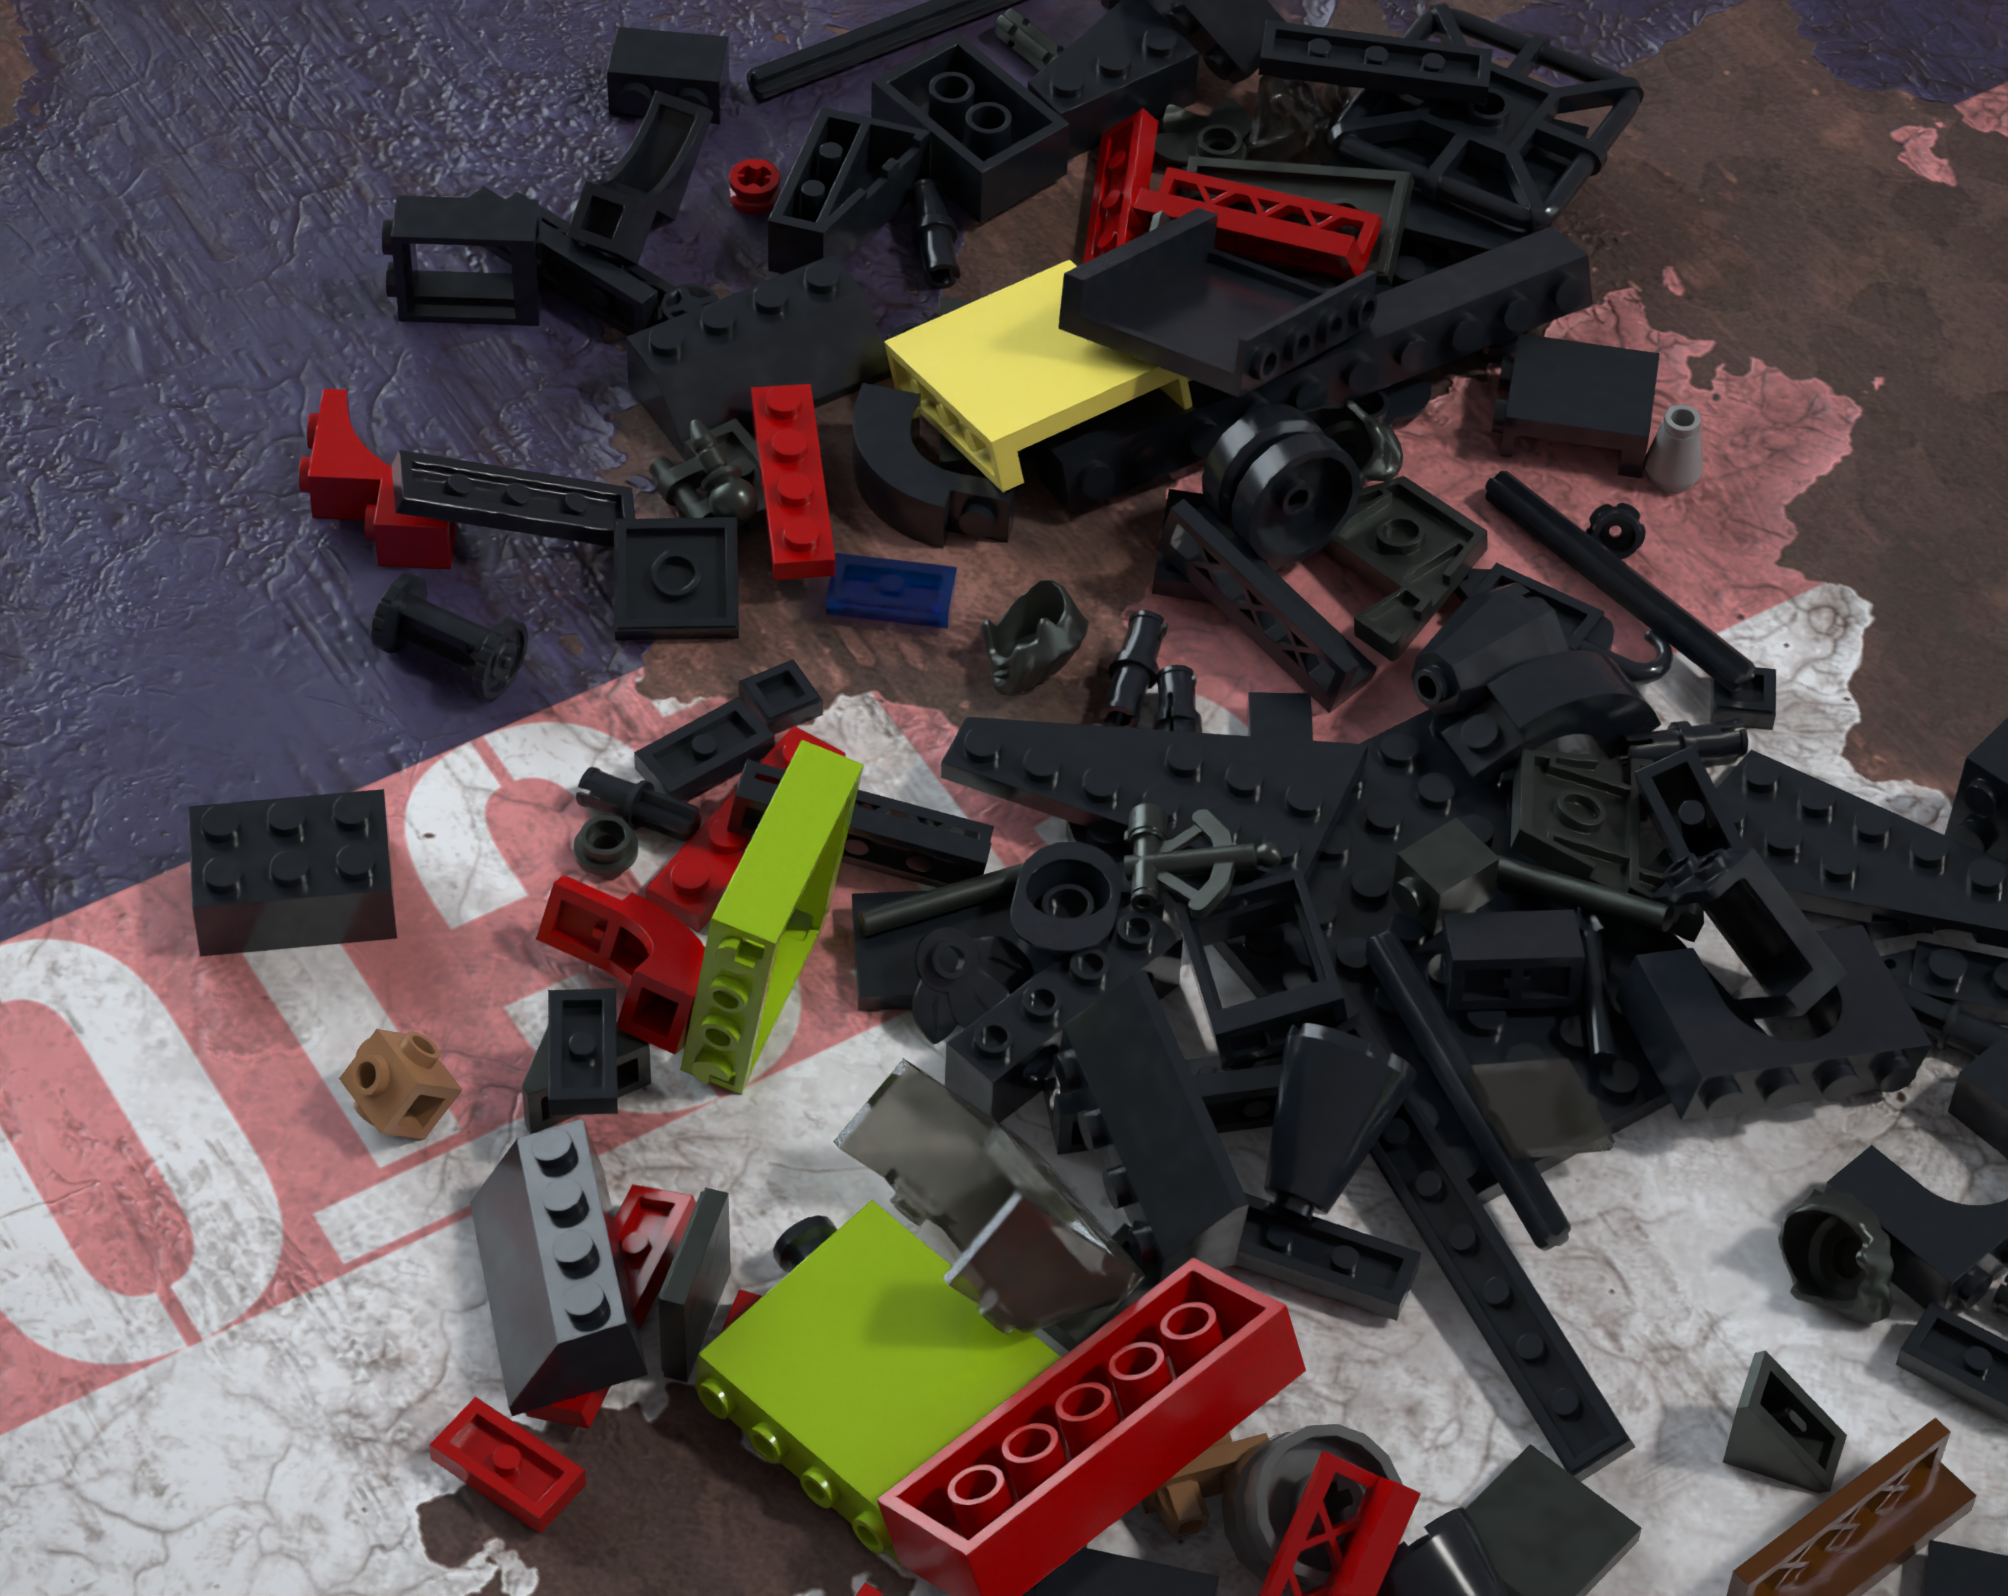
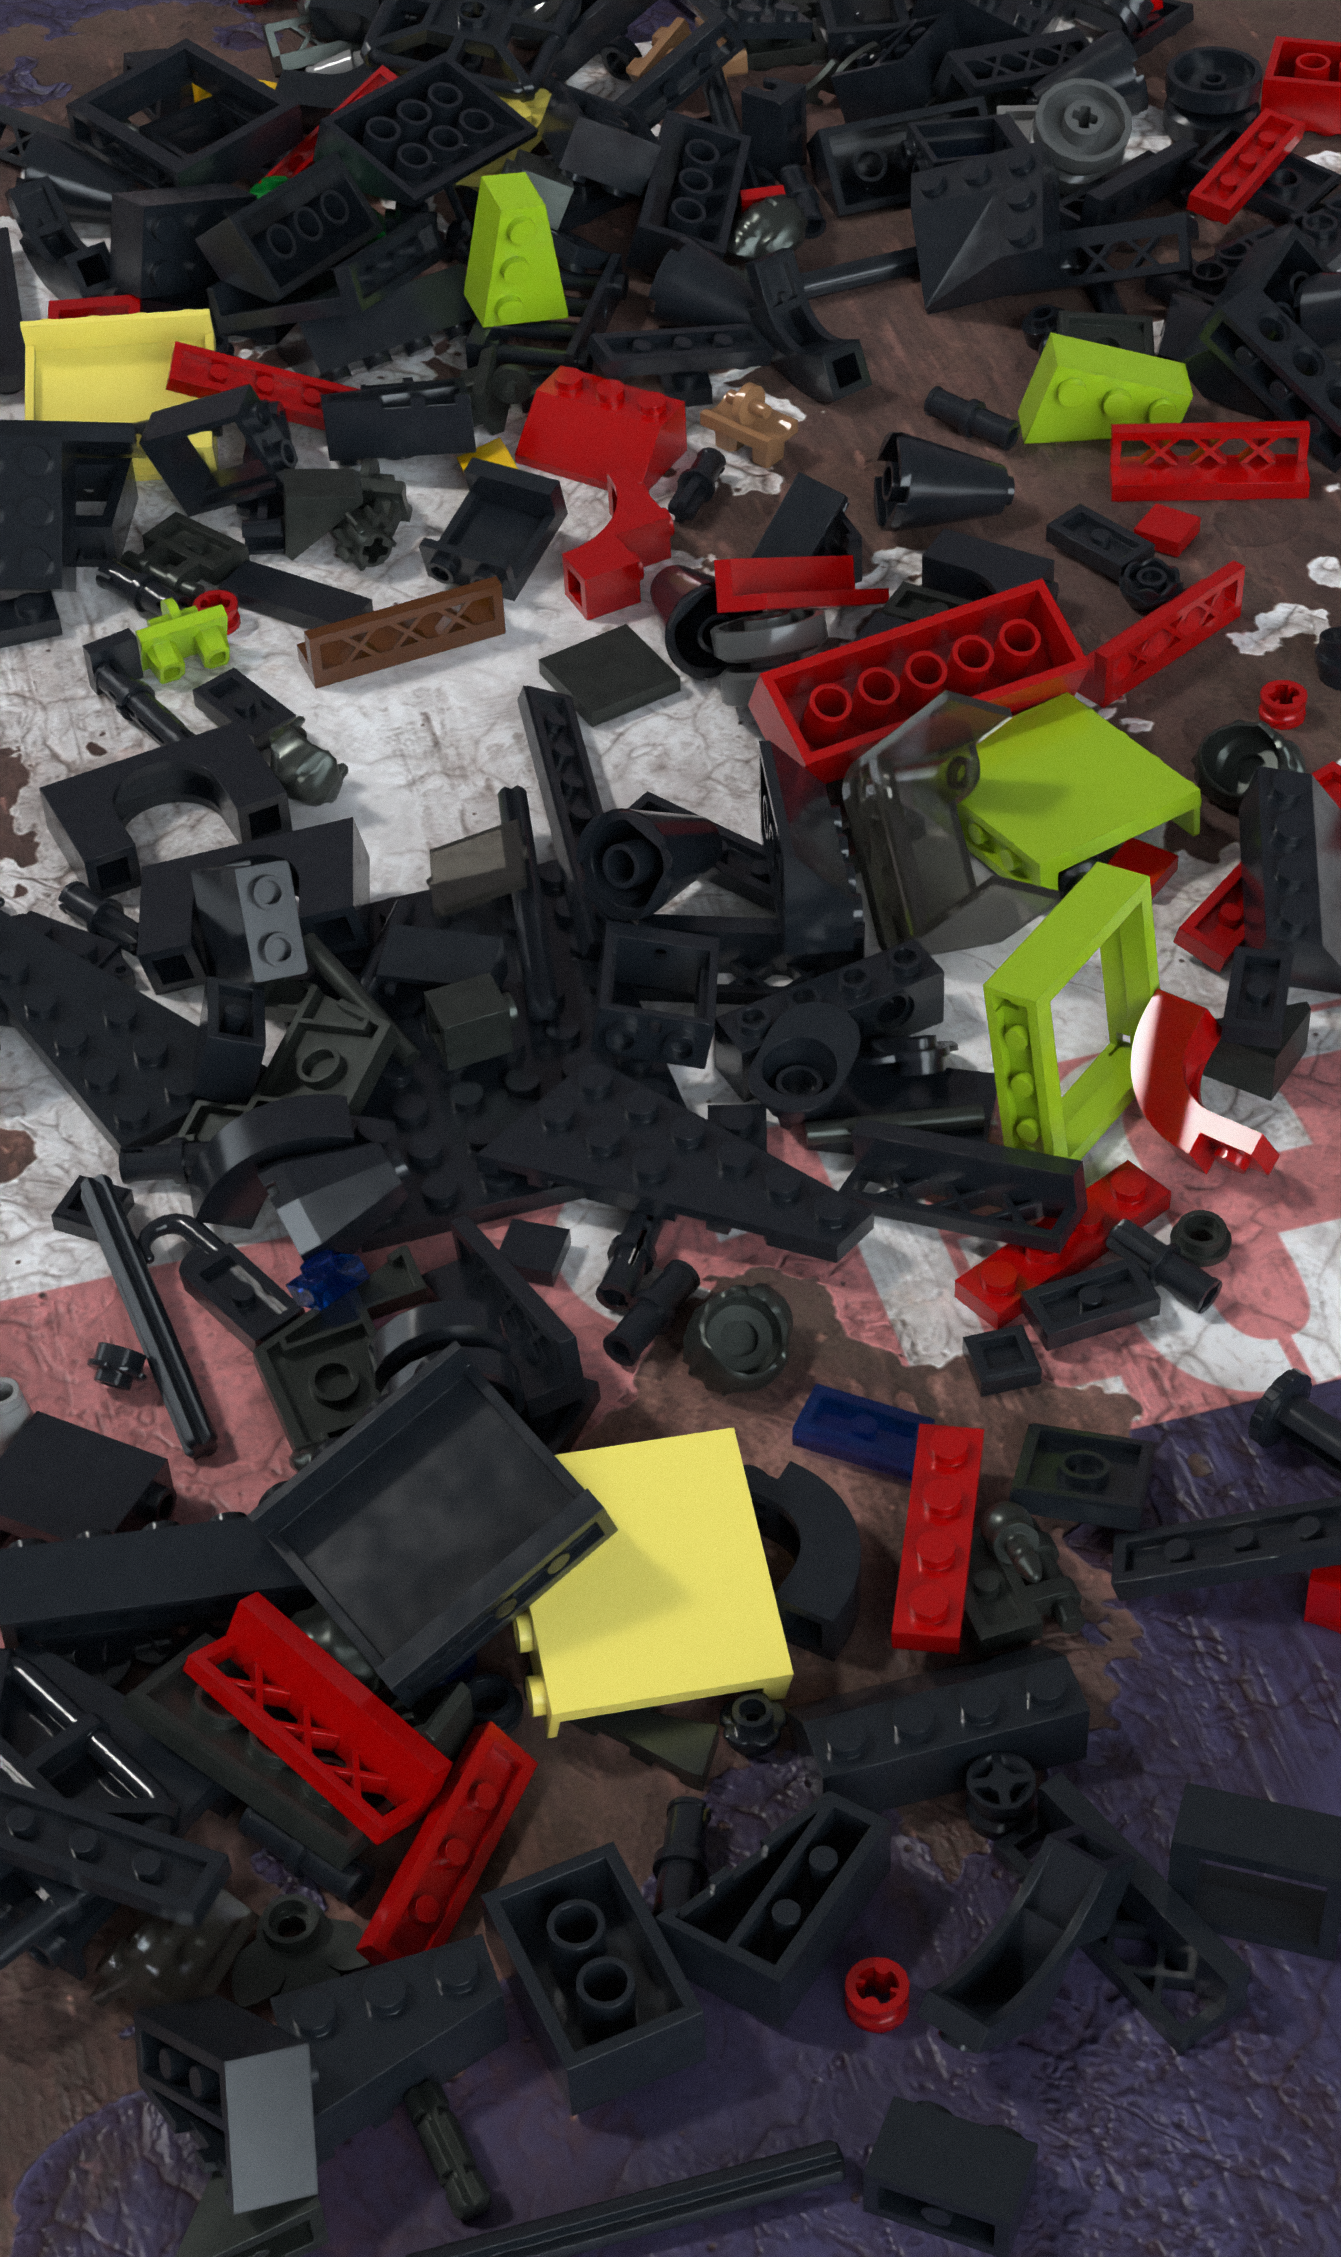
camera: 160 degrees left, 5 degrees down
pearl dark grey tile [658,1187,731,1383] -> none
pearl dark grey piece [1124,803,1282,919] -> none
pearl dark grey slope [1723,1350,1847,1493] -> none
none -> clear blue plate [286,1250,370,1311]
none -> pearl dark grey hair [1191,719,1306,812]

